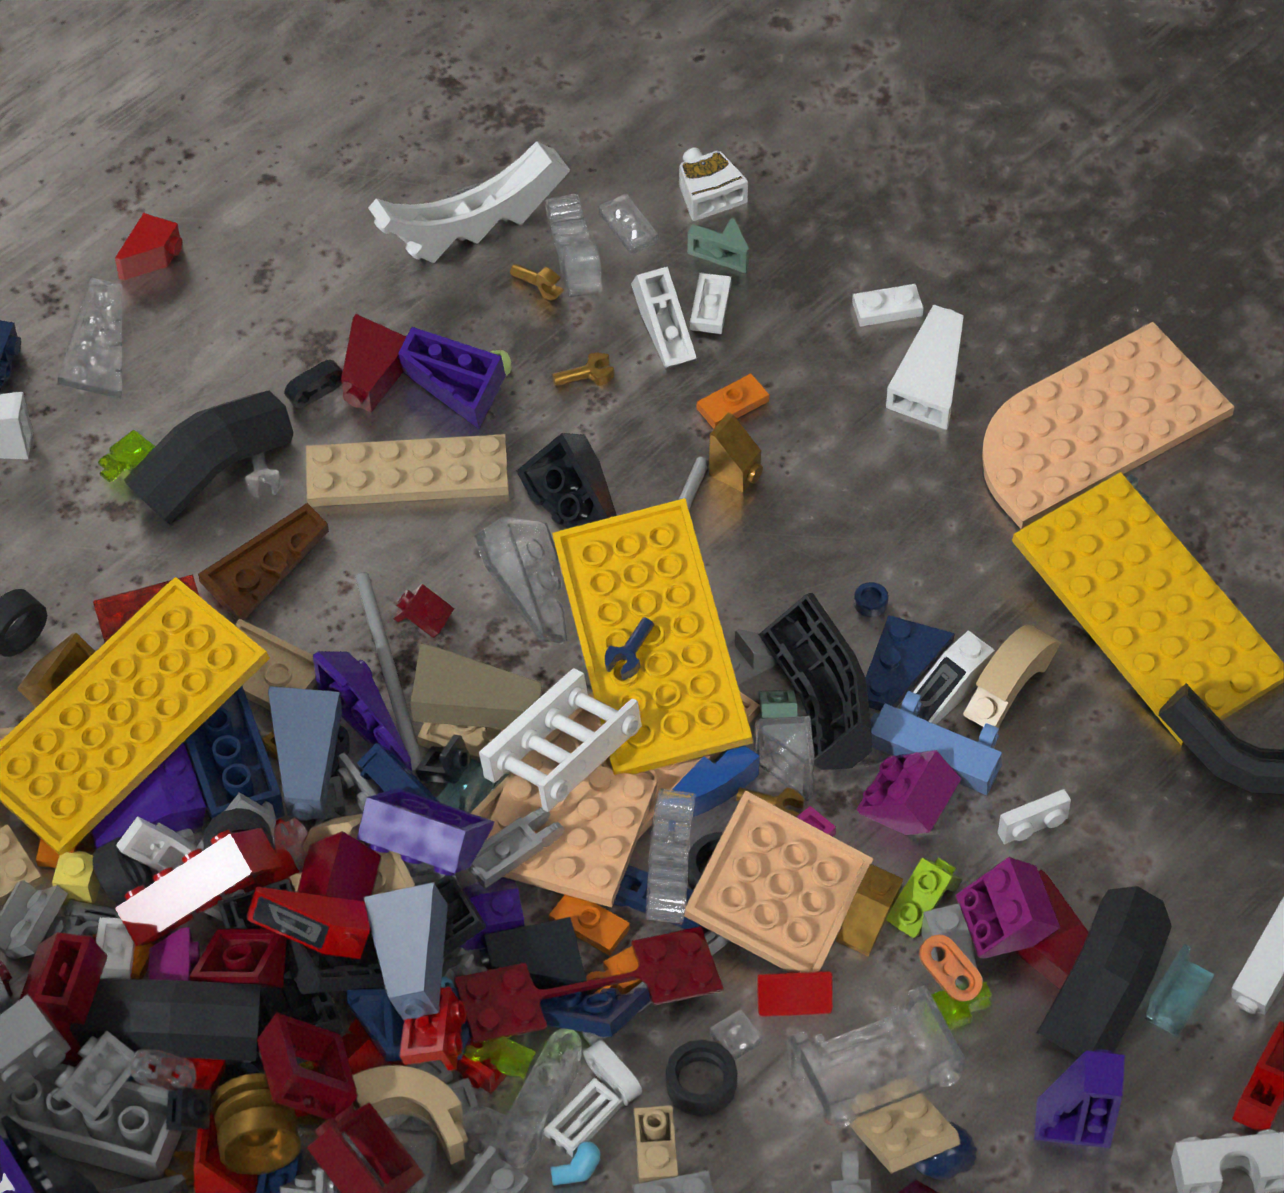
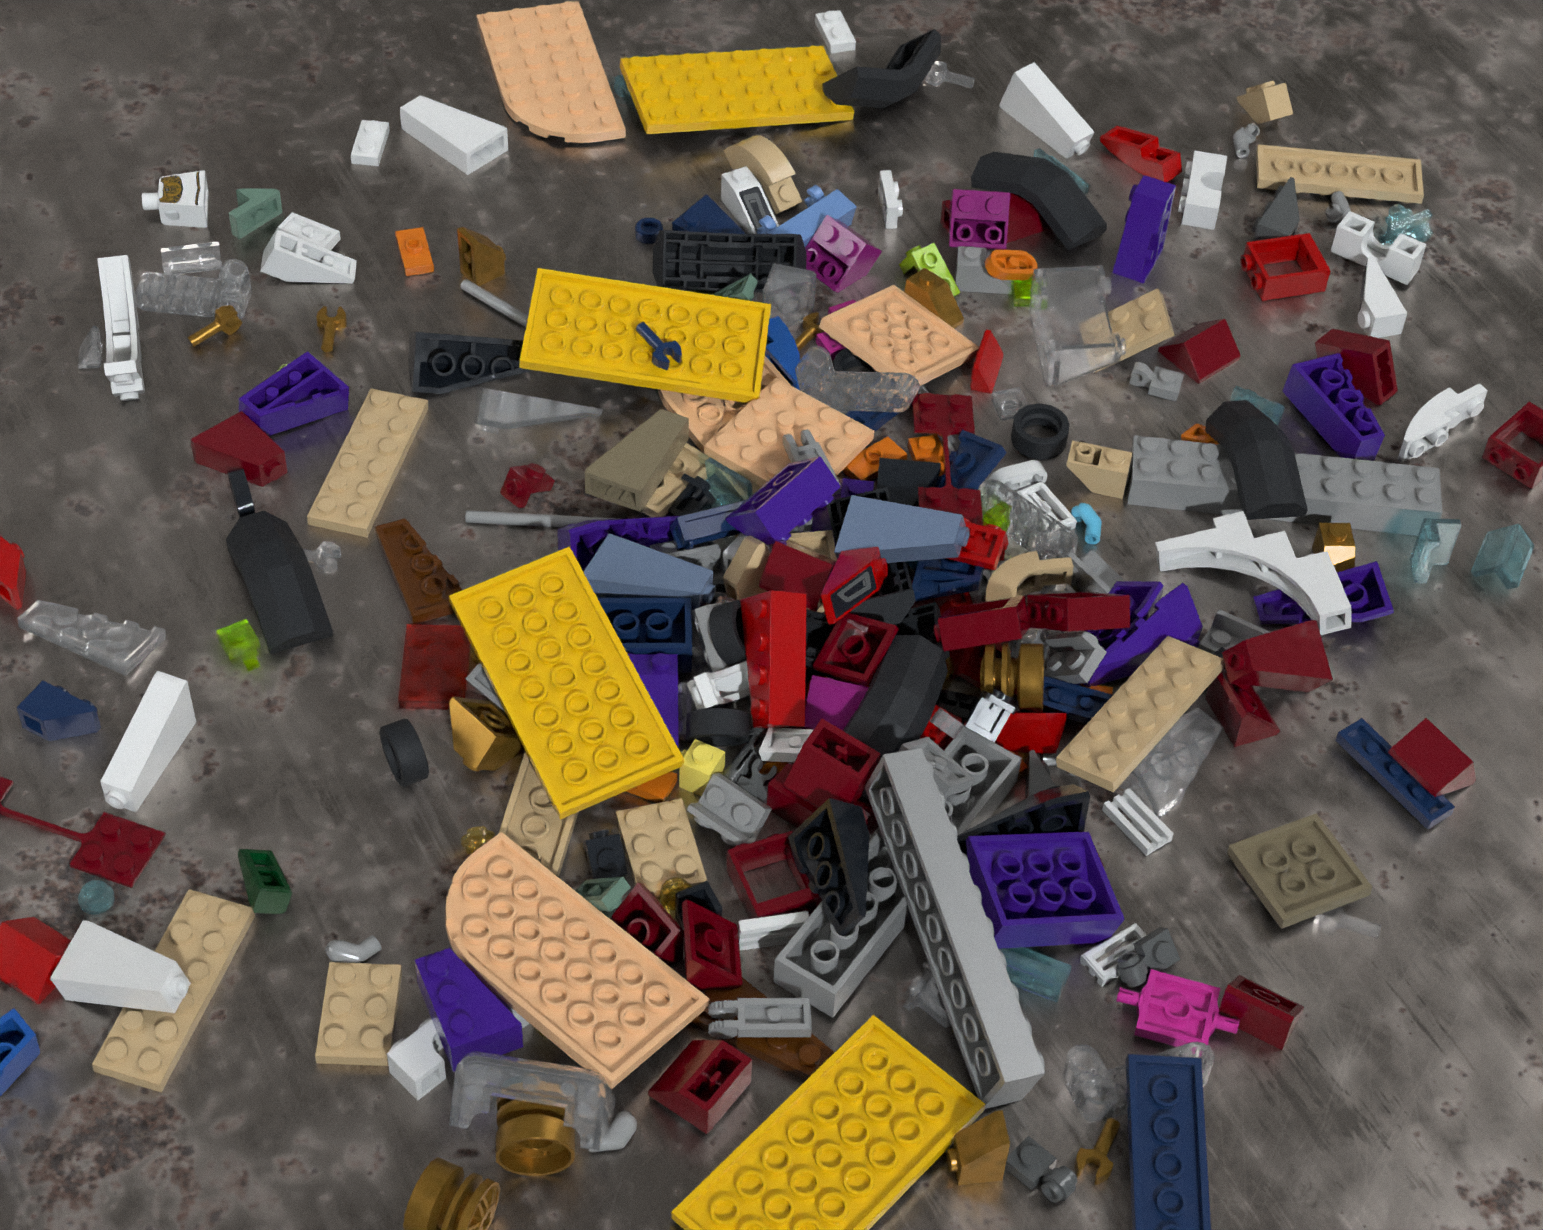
camera: 75 degrees left, 5 degrees down
white fence [479,668,642,812] -> none

